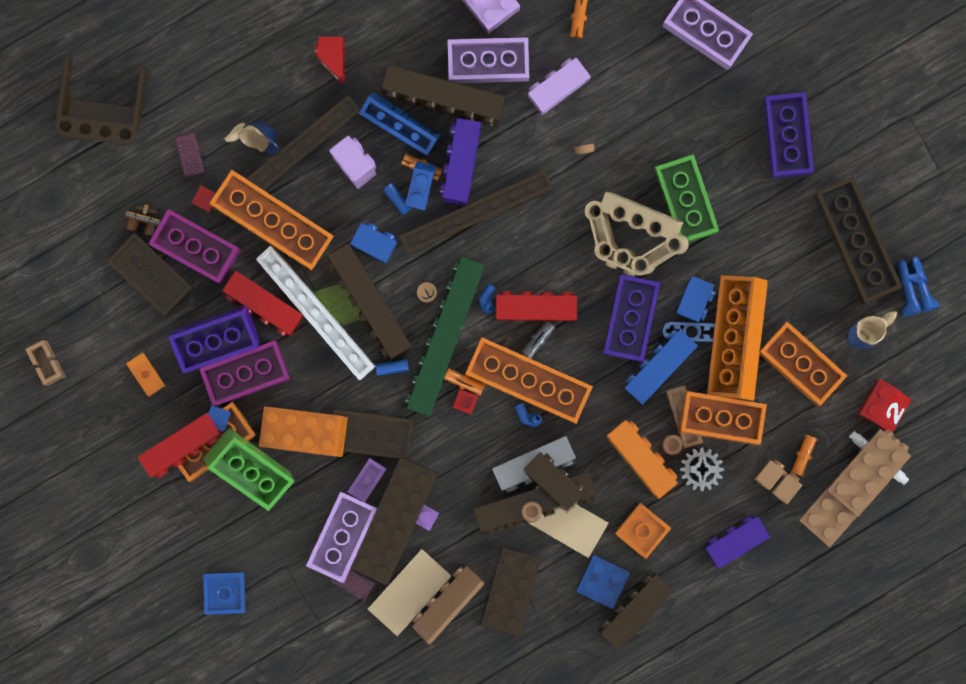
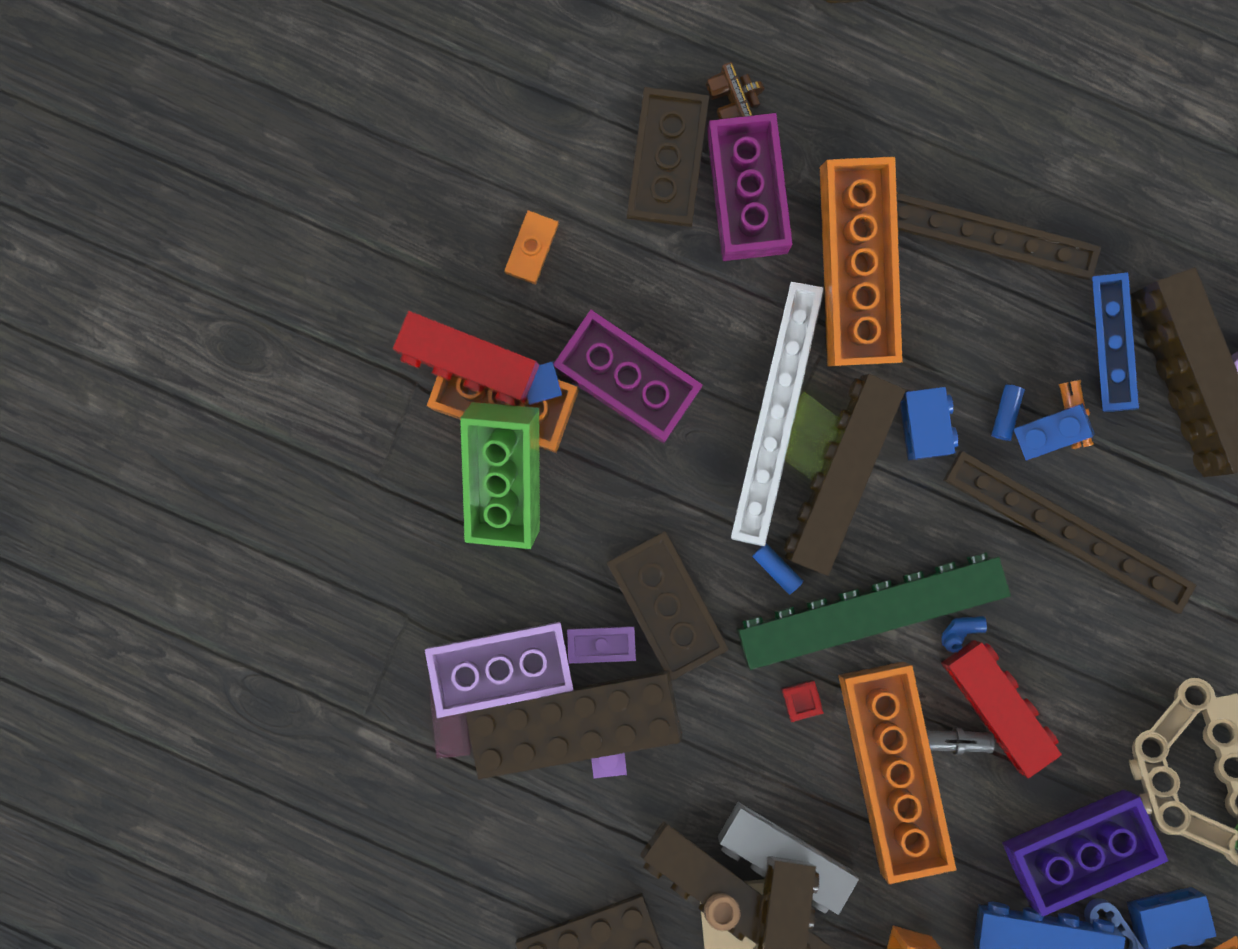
camera: 55 degrees right, 0 degrees up
medium nougat piece [25,340,66,386] -> none
dark purple brick [168,305,261,374] -> none
clear pink tile [175,133,205,177] -> none
red tile [192,186,216,213] -> none
blue plate [203,572,246,615] -> none
red brick [223,271,304,337] -> none
tan hair [224,122,279,156] -> none
orange brick [259,406,348,457] -> none
red slope [315,37,345,84] -> none
lavender brick [329,135,377,189] -> none
tan tile [368,549,451,636] -> none
medium nougat slope [412,566,484,645] -> none
medium nougat tile [417,282,437,303] -> none
dark purple brick [440,118,481,206] -> none
orange pin [444,368,485,395] -> none
blue arm [515,403,542,427] -> none

